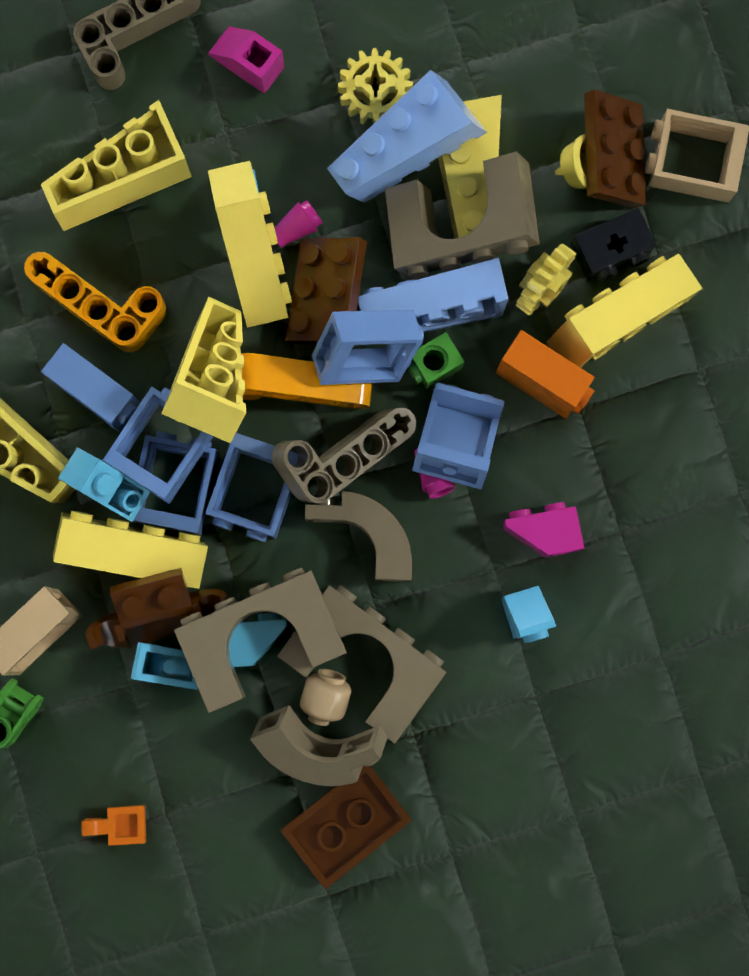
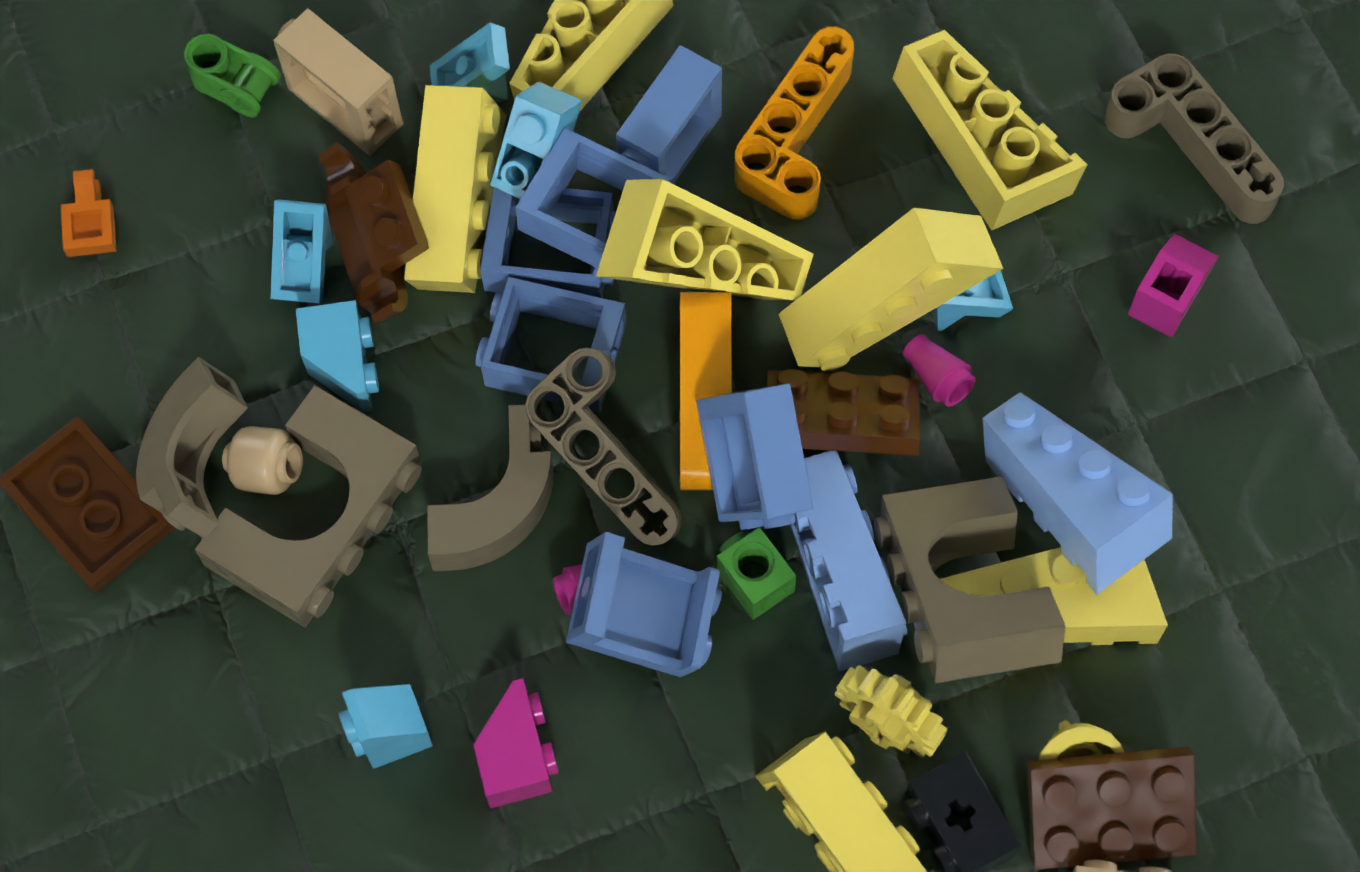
camera: 90 degrees right, 15 degrees down
dark tan arch [174,568,347,713] -> none
light yellow gear [338,48,413,124] -> none
orange brick [495,330,595,419] -> none
none -> medium azure slope [430,22,510,103]

